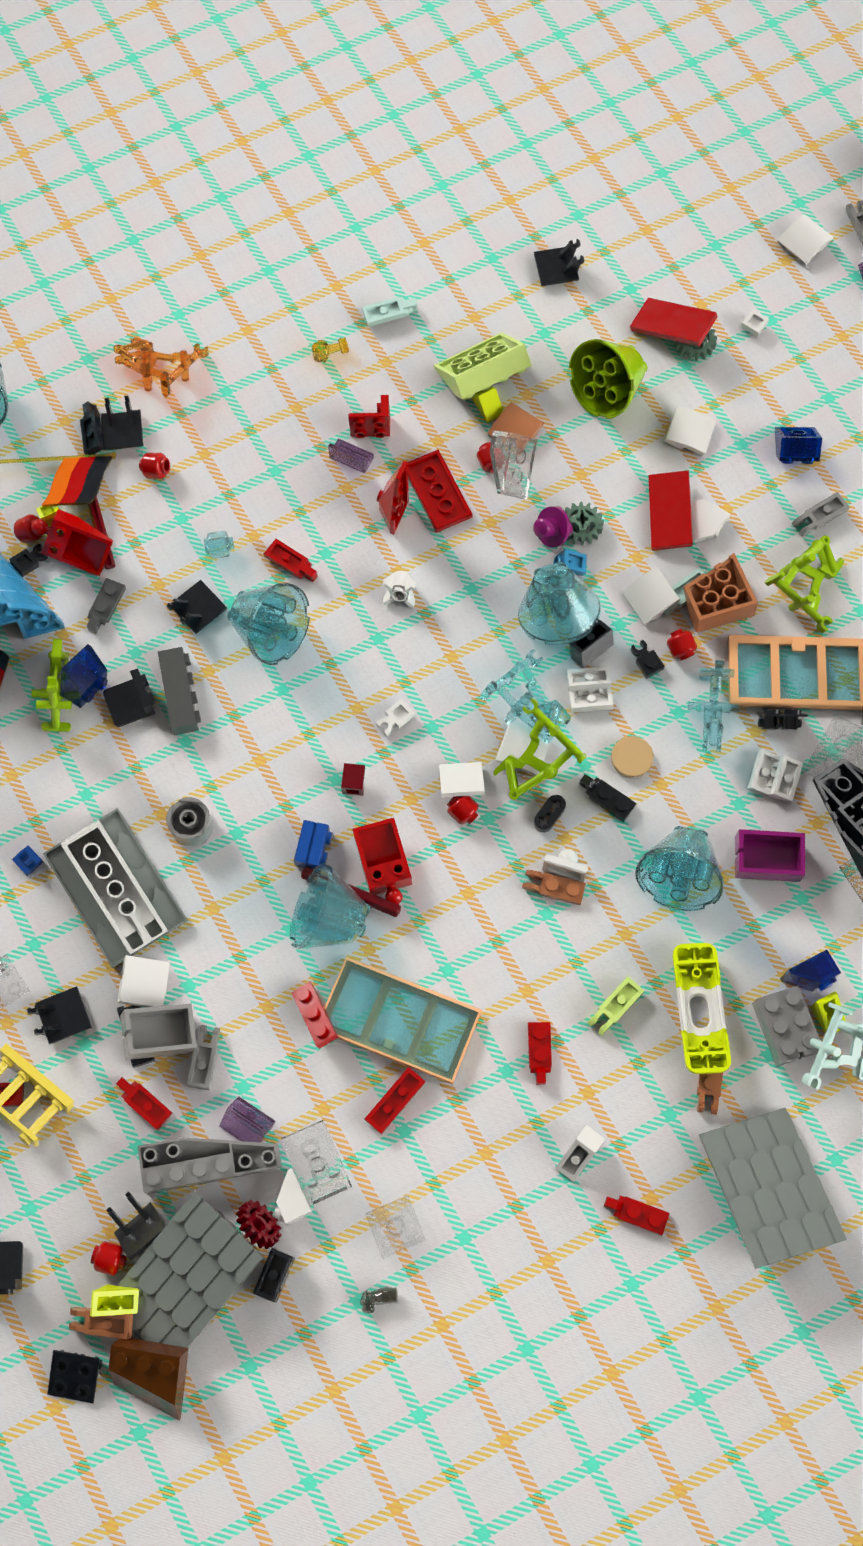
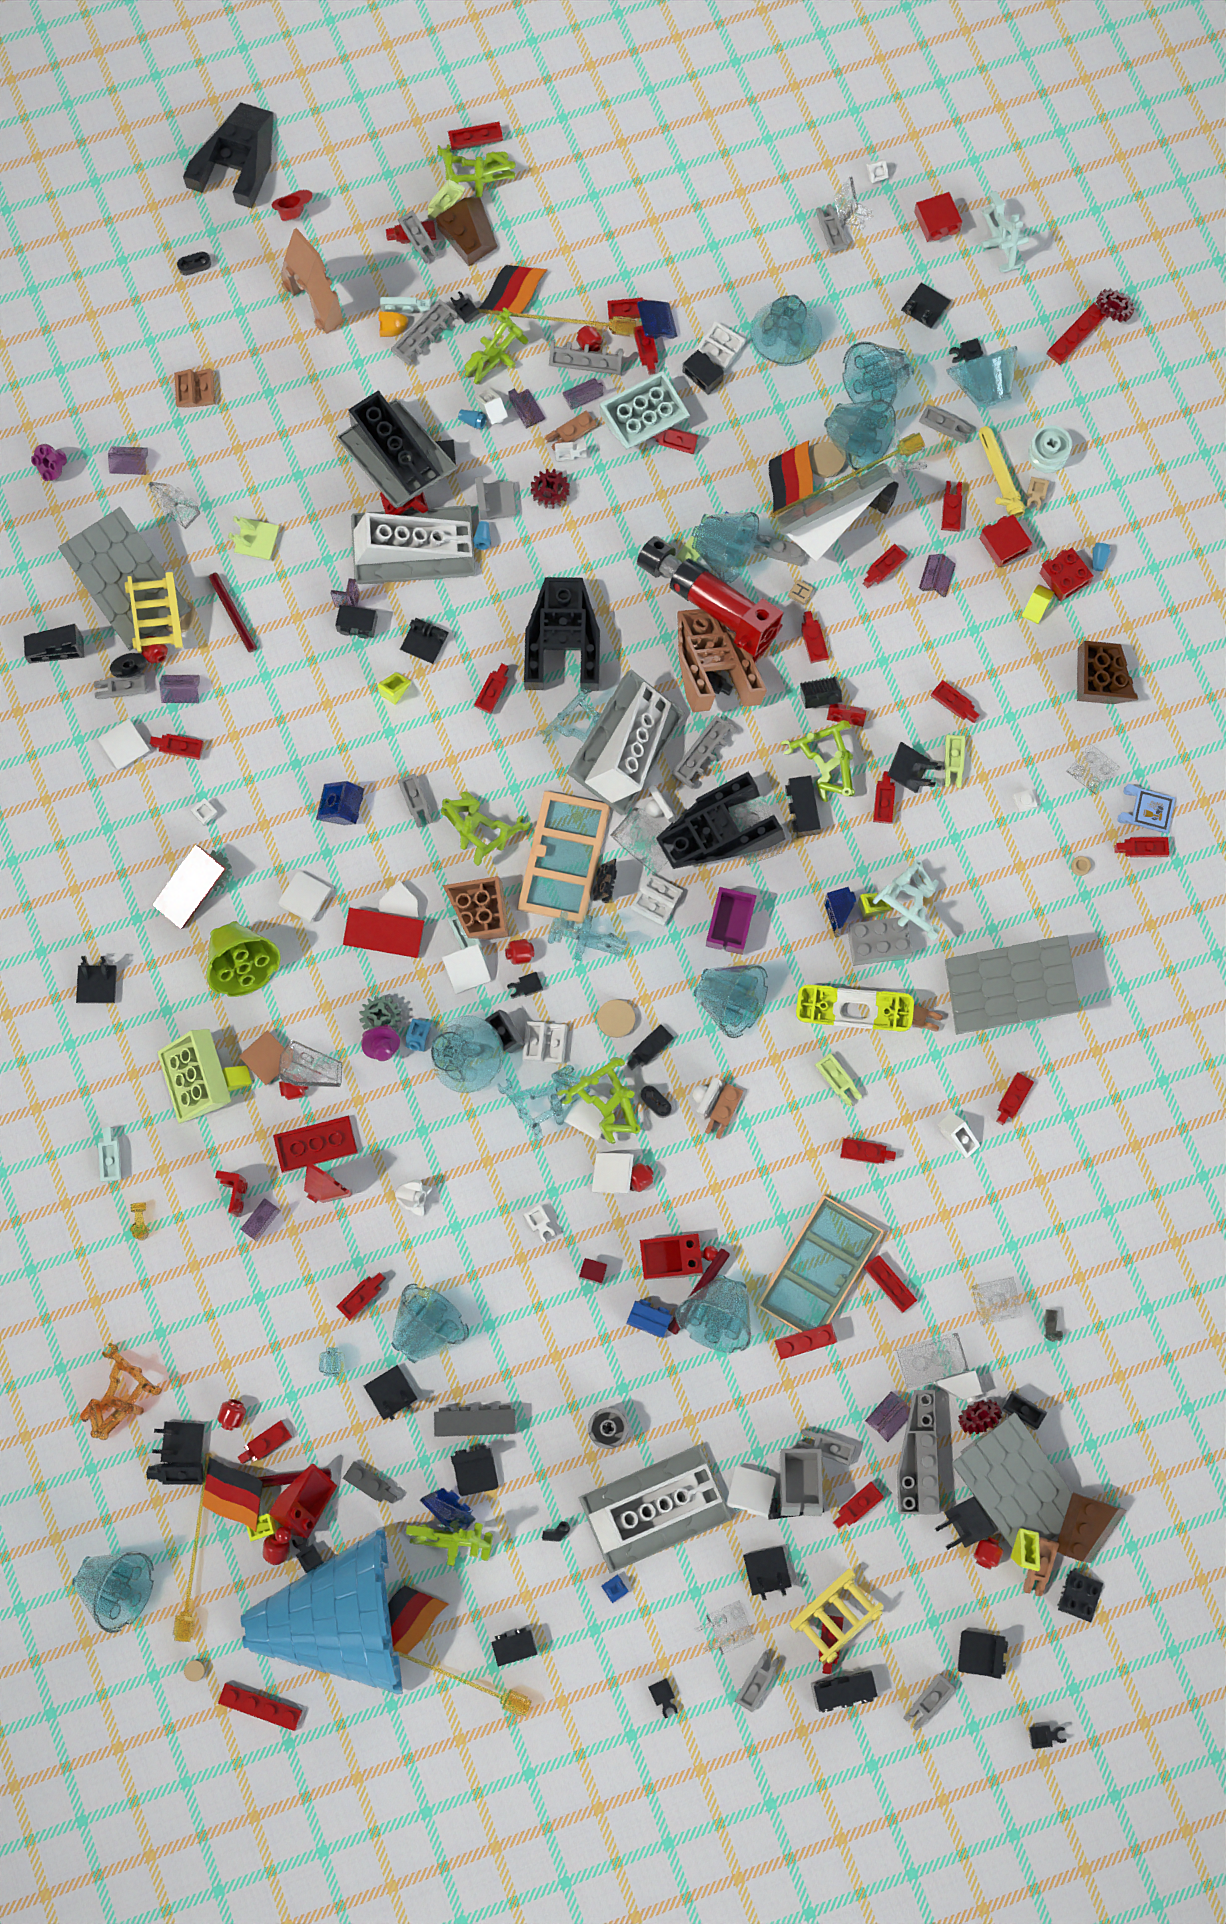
camera: 80 degrees left, 5 degrees up
none -> red hinge [150,734,204,760]
none -> red hinge [238,1420,292,1464]
none -> black arm [542,1521,570,1542]

